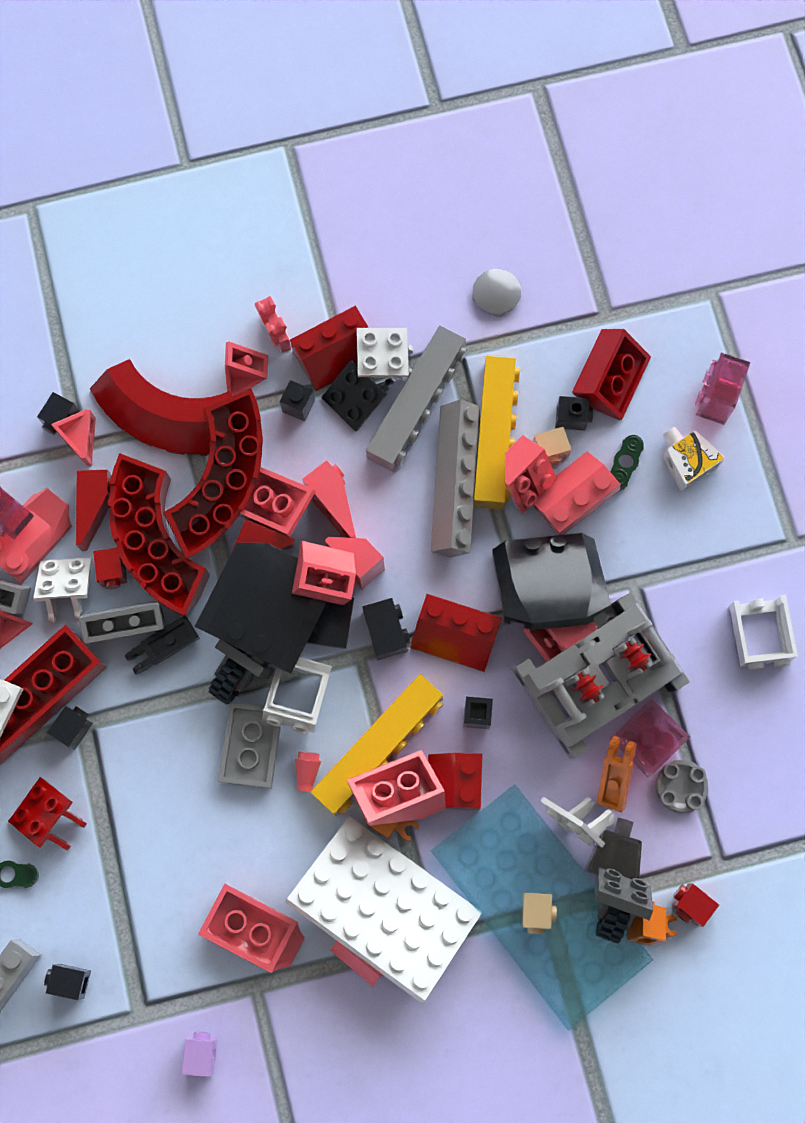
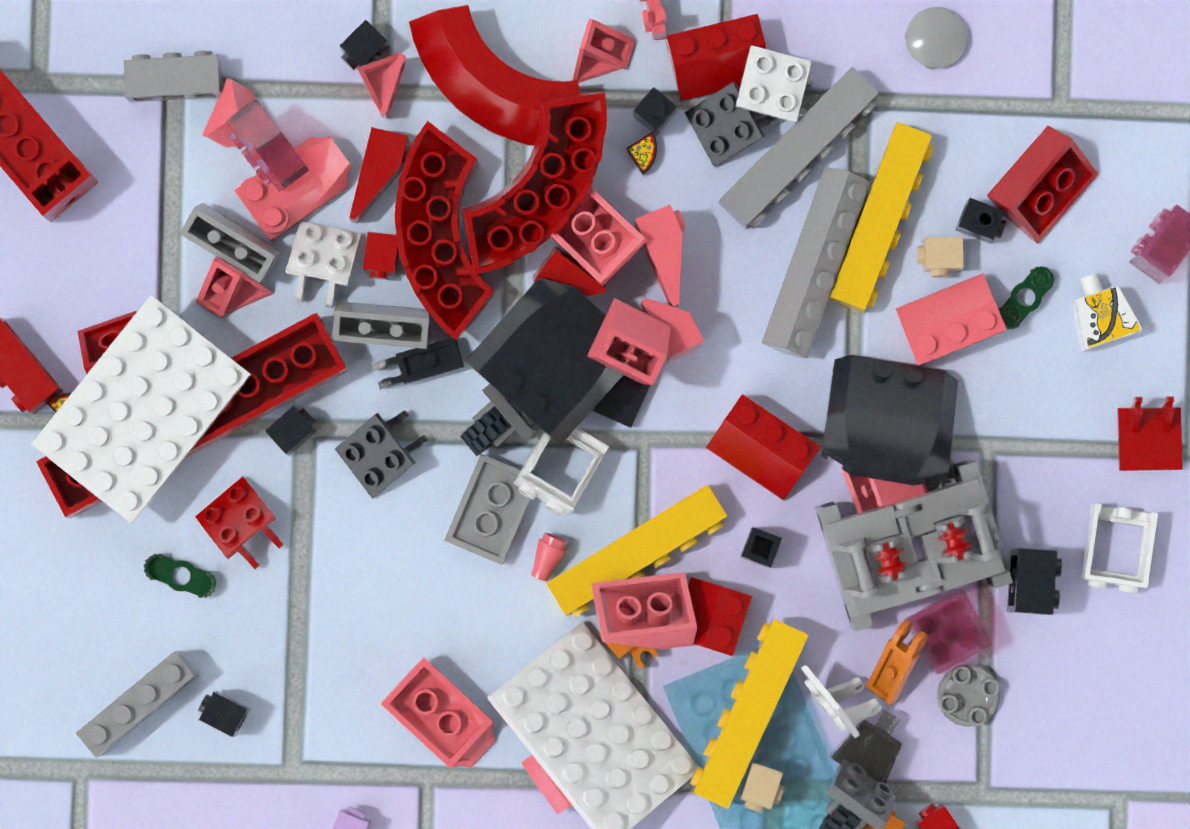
camera: 15 degrees right, 10 degrees up
black brick [362,598,411,660] -> none
coral slope [505,435,557,514] -> none
none -> plate [335,410,428,499]
none -> tile [626,132,657,176]
none -> yellow brick [690,619,809,809]
none -> black brick [1007,548,1062,615]
none -> red plate [1117,396,1183,471]

